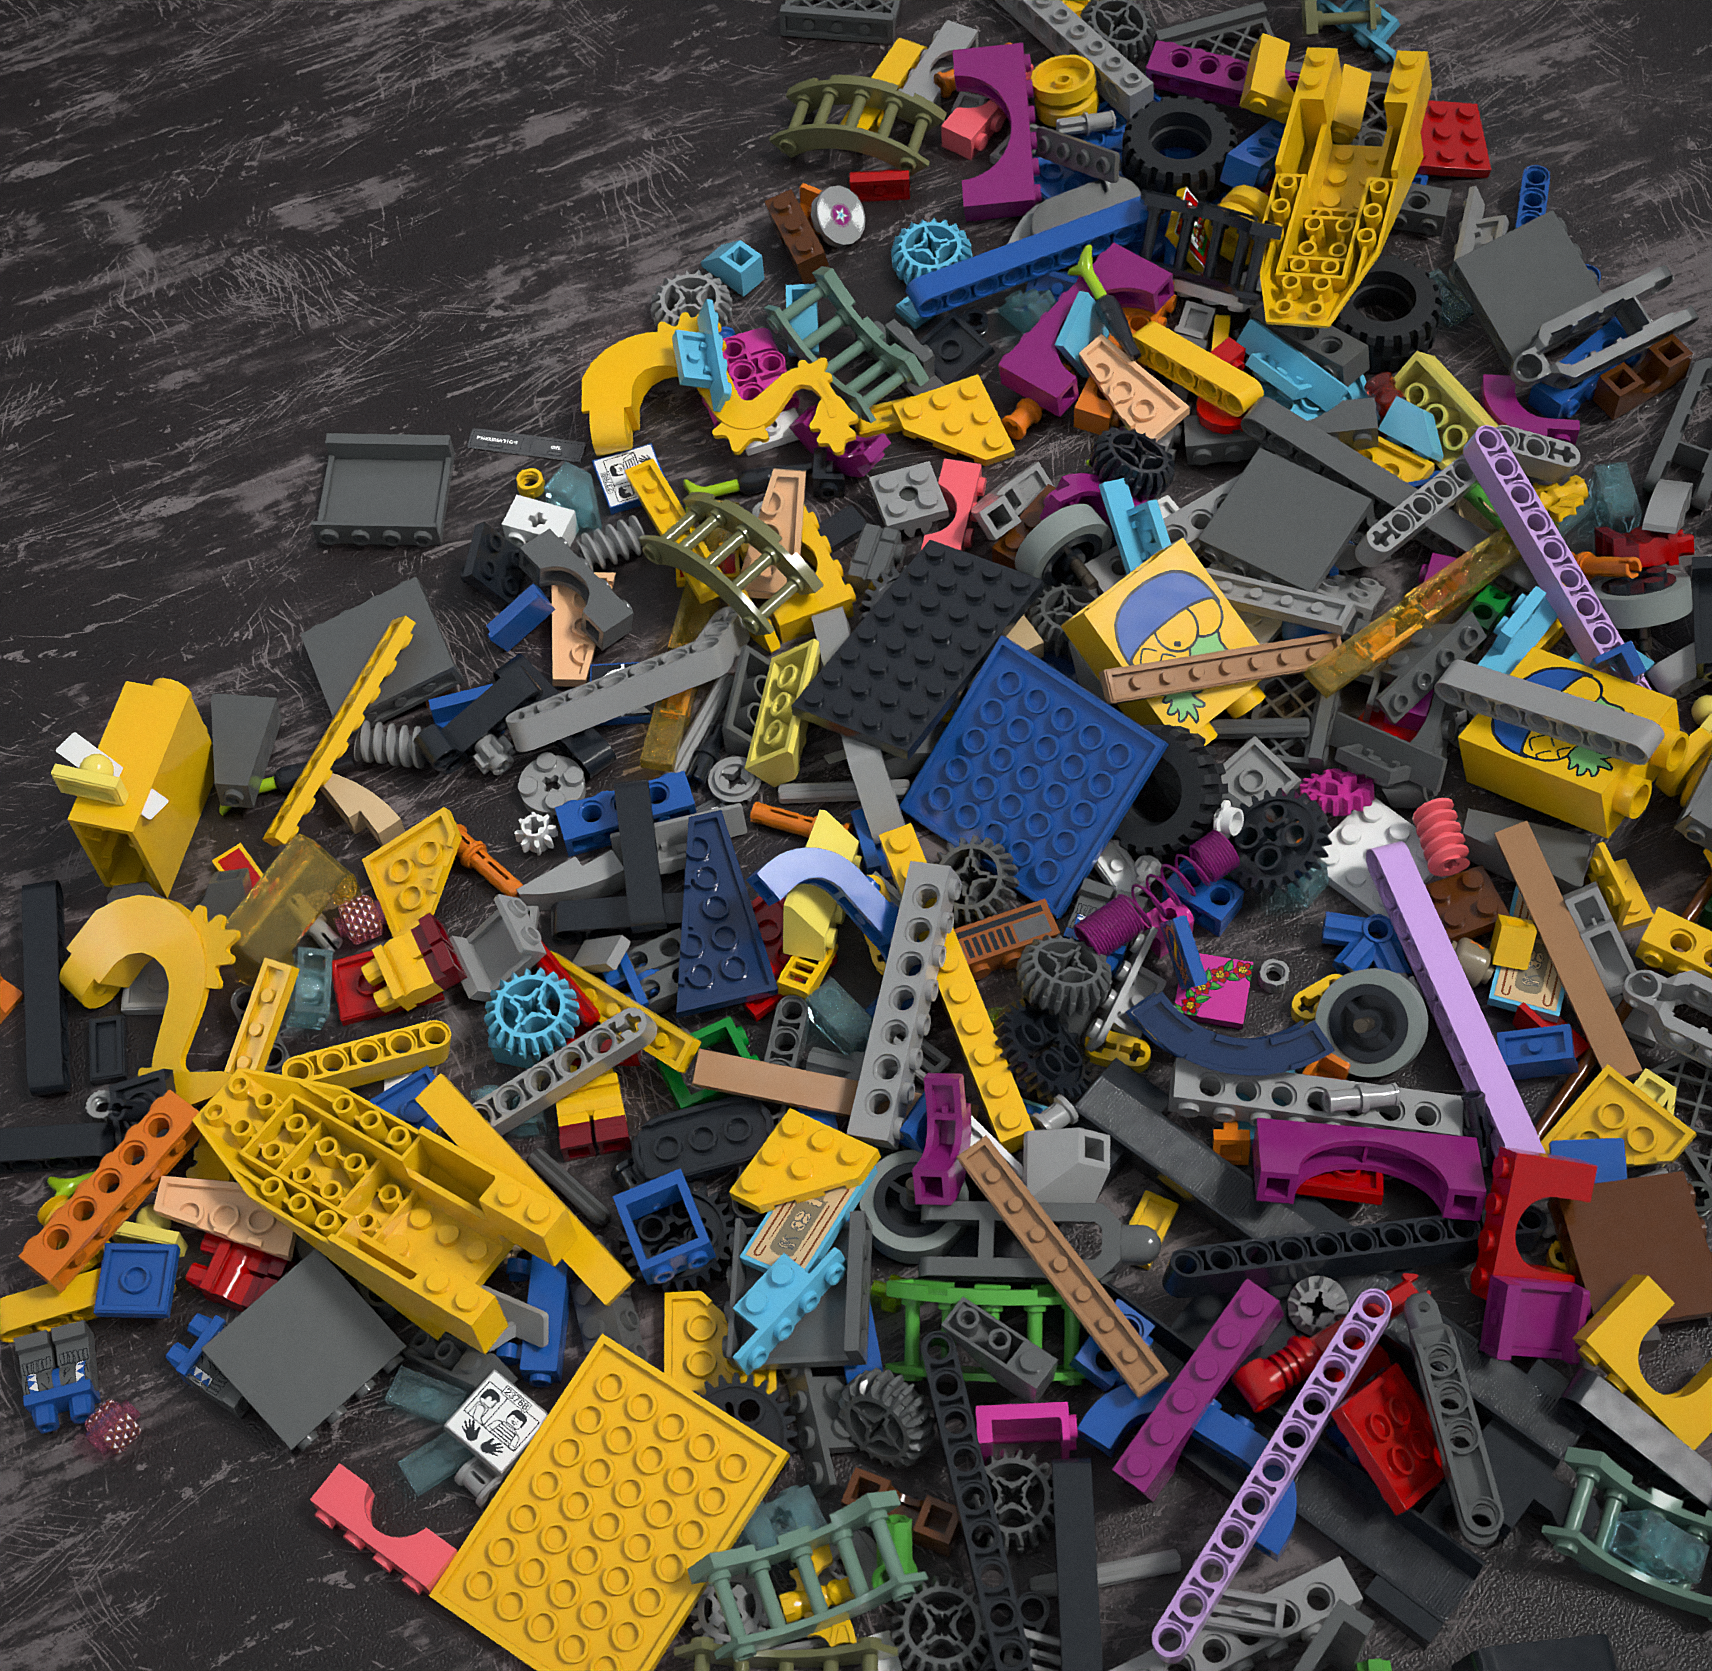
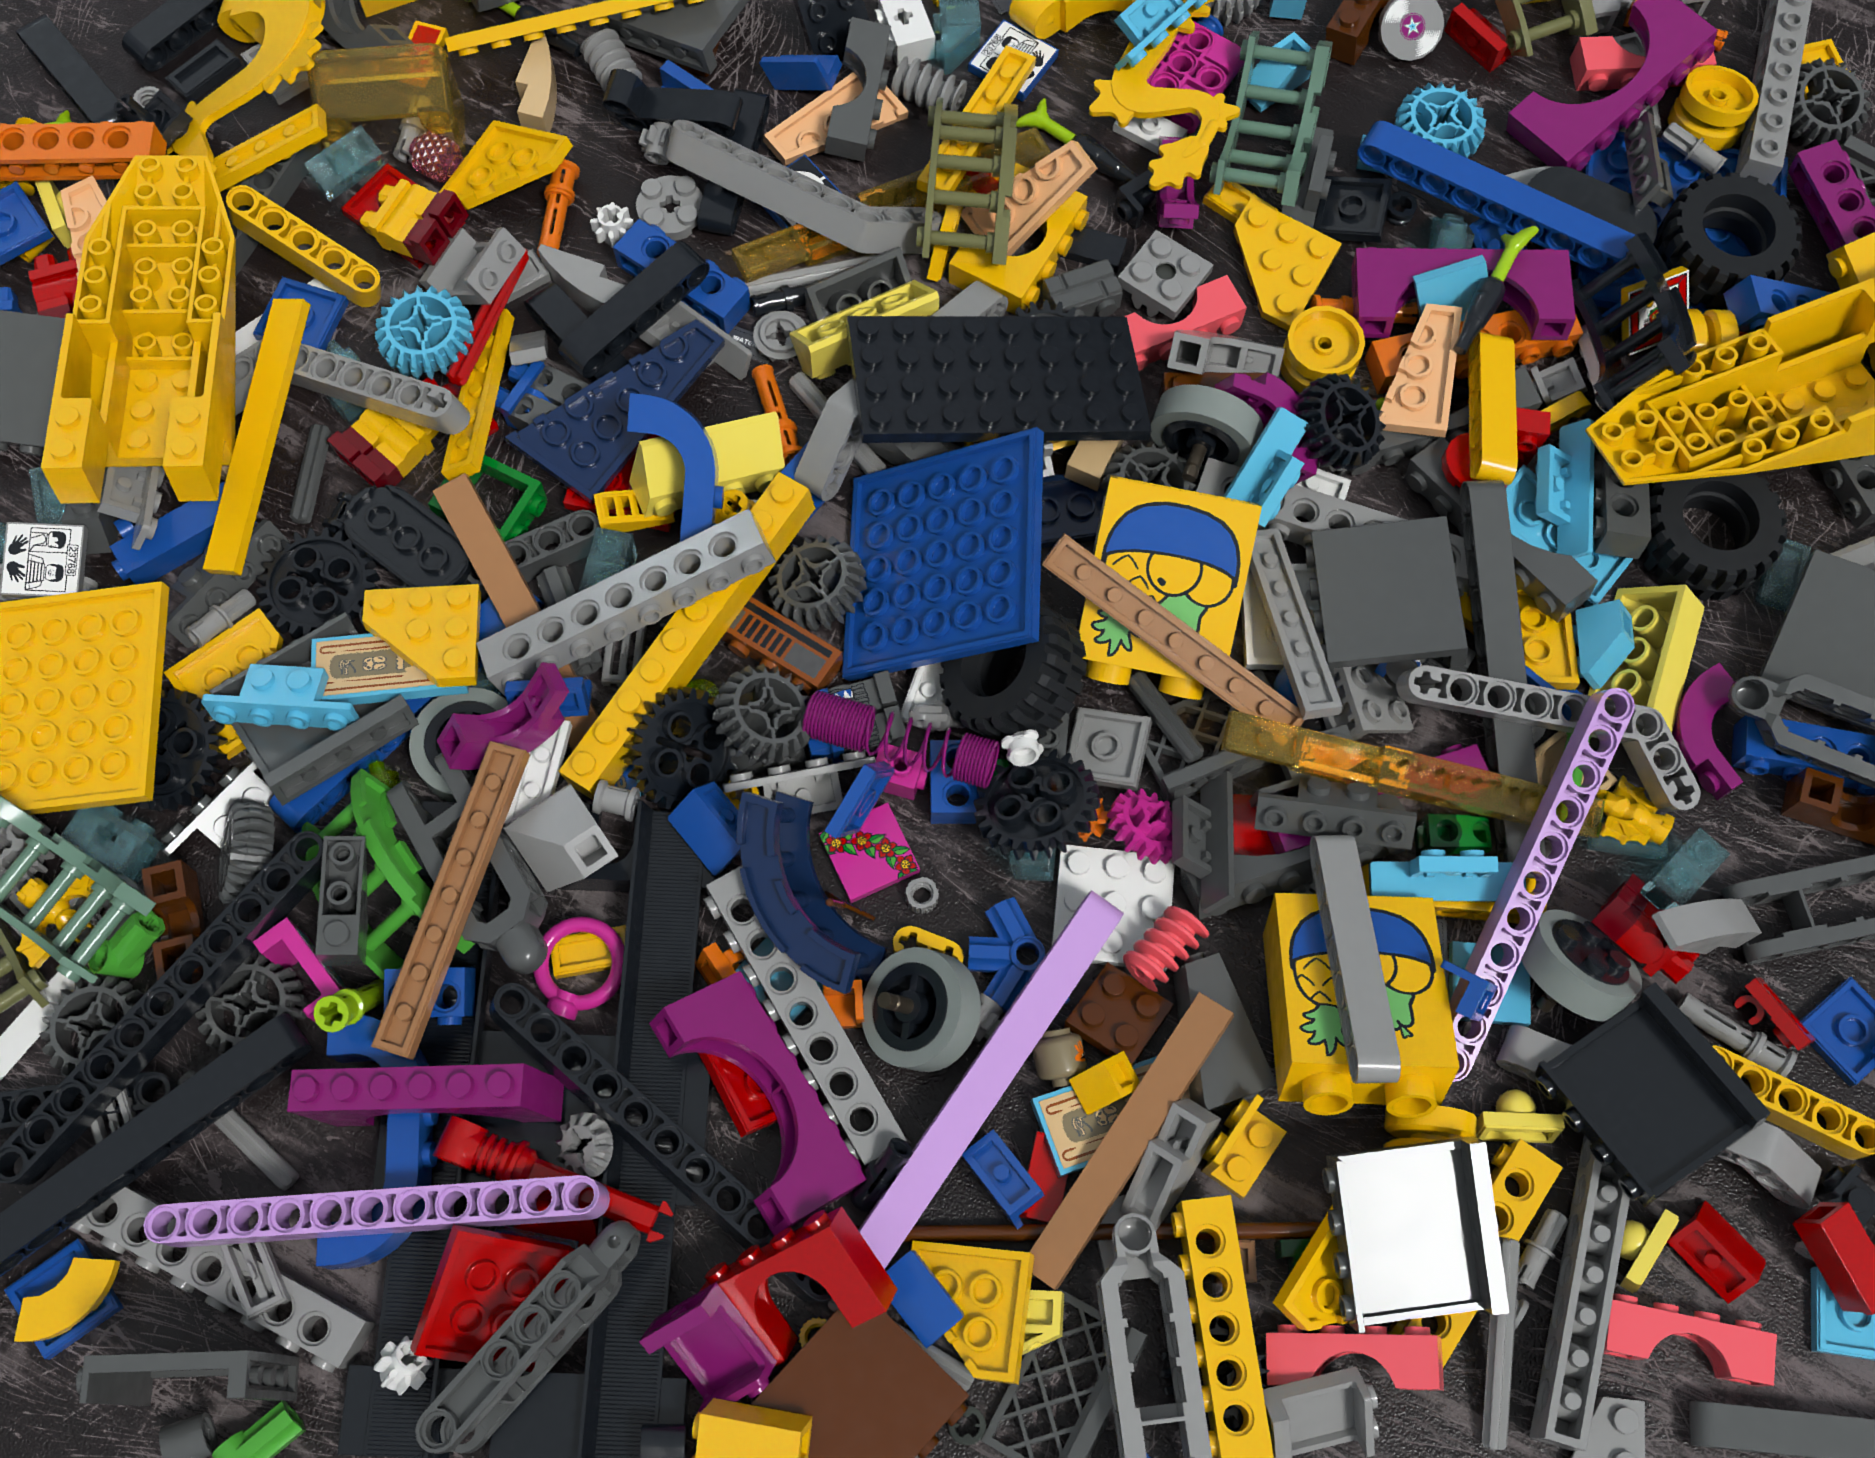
camera: 45 degrees right, 10 degrees up
blue window [613,1168,716,1286] -> none
light grey pin [1323,1083,1400,1114] -> none
clear red wheel [1364,372,1406,416] -> none
orange pin [1571,552,1642,581] -> none
none -> light grey axle [184,589,257,648]
none -> lime pin [313,979,384,1033]
none -> white gear [374,1336,433,1396]
none -> dark pink piece [534,916,624,1021]
none -> blue panel [668,782,740,875]
none -> reddish brown piece [824,891,876,921]
none -> yellow wheel [1280,306,1365,393]

